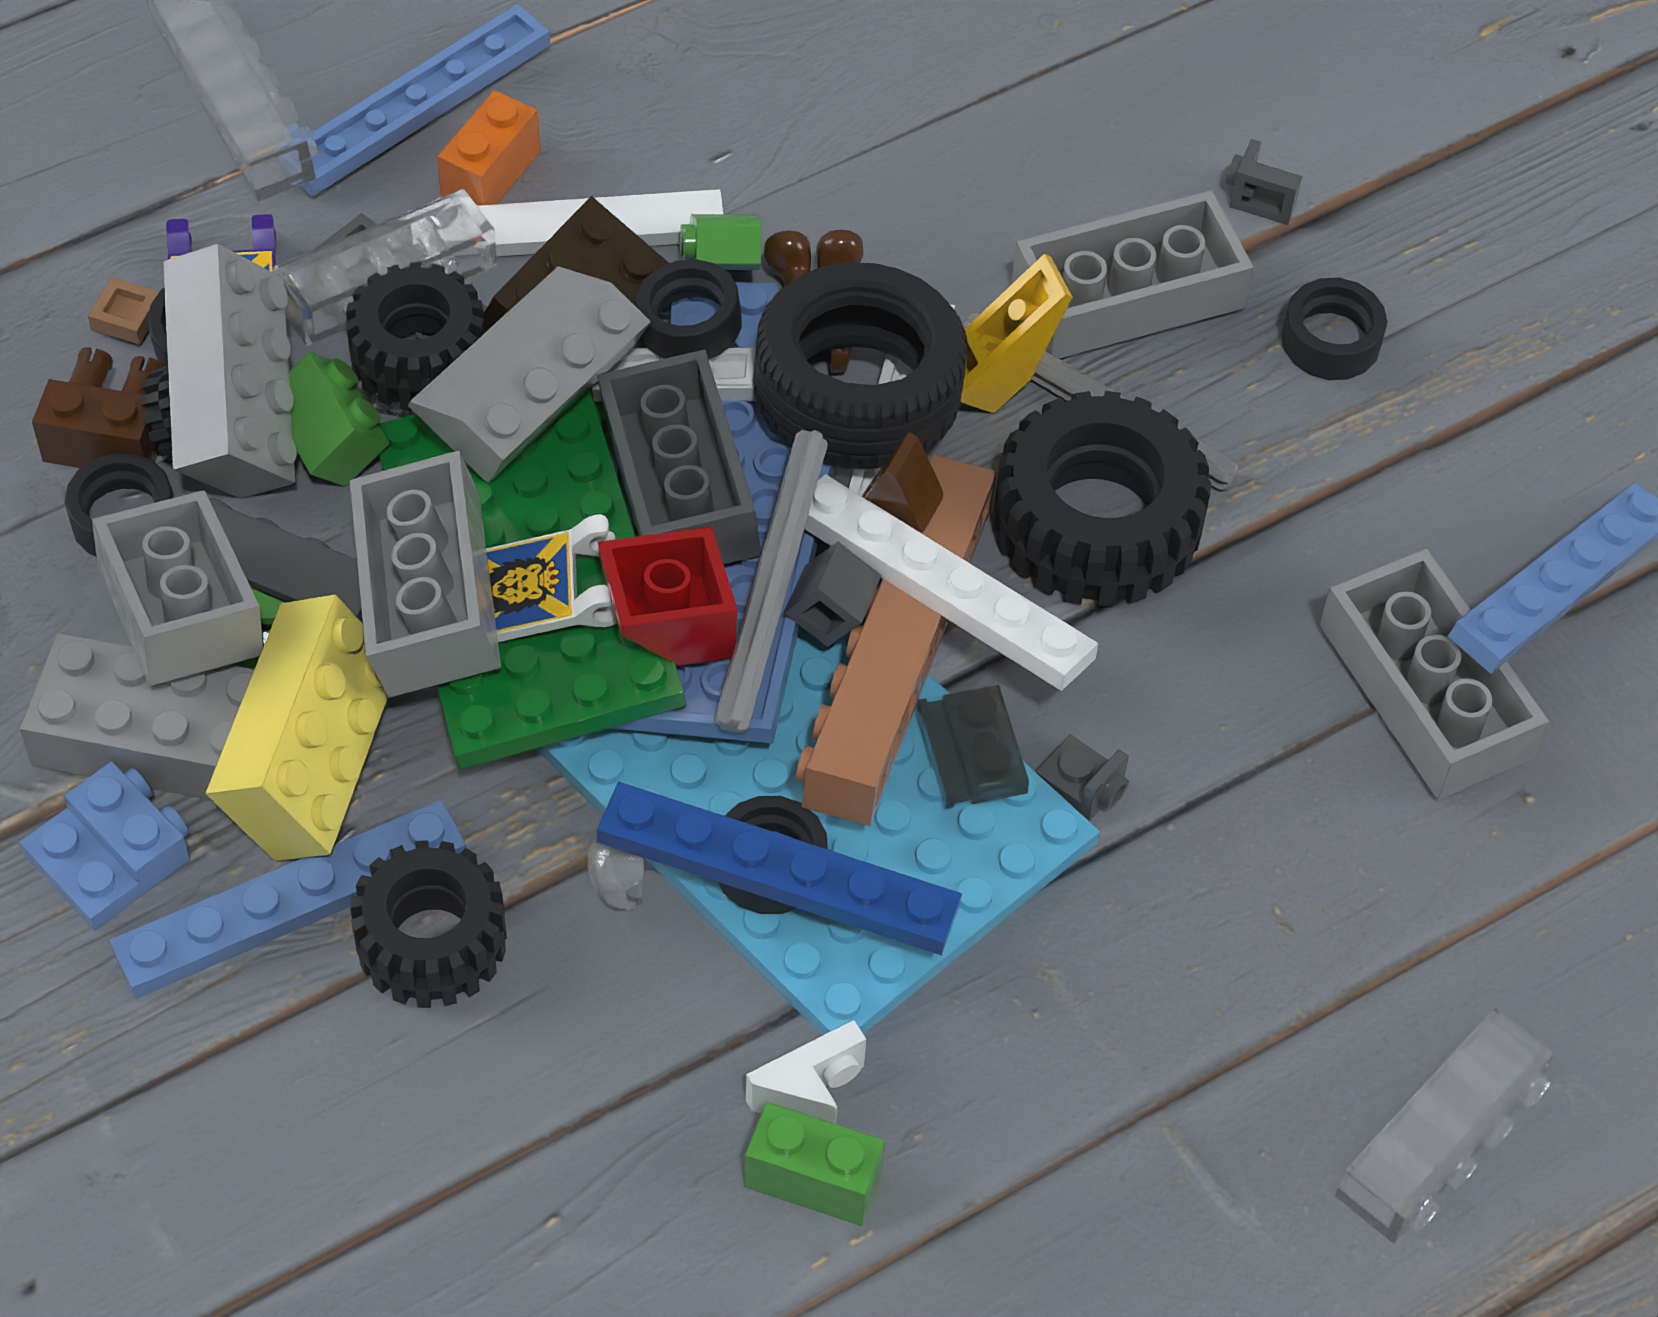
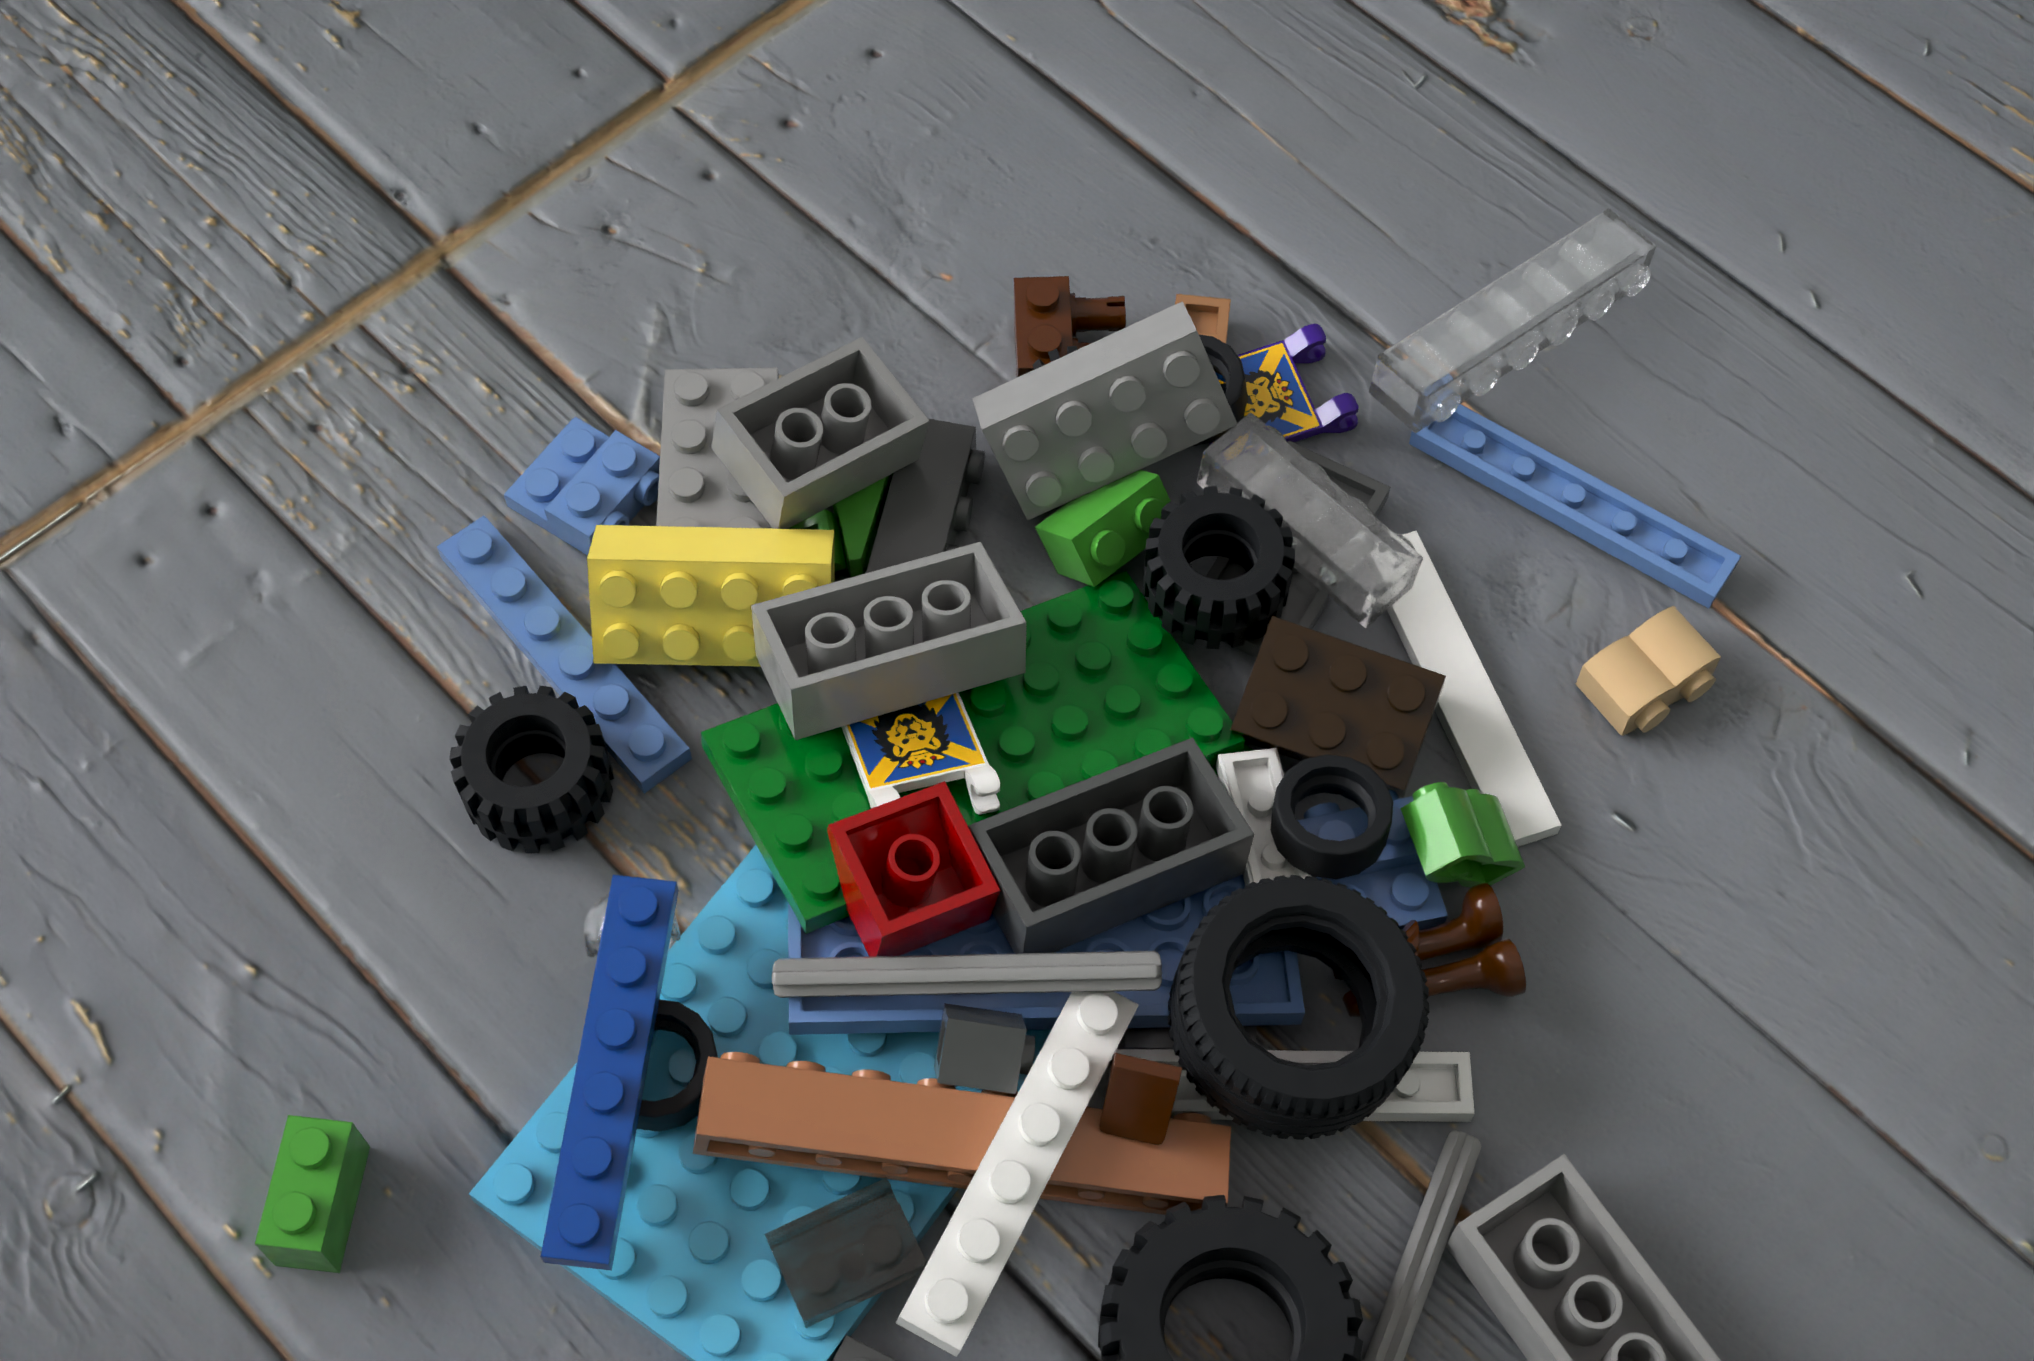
camera: 80 degrees right, 5 degrees up
black tyre [64,453,174,557] -> none
light grey slope [408,266,651,483] -> none
orange brick [437,90,541,207] -> none
white slope [746,1020,866,1124] -> none
yellow slope [961,254,1072,414] -> none
none -> tan brick [1576,606,1721,736]

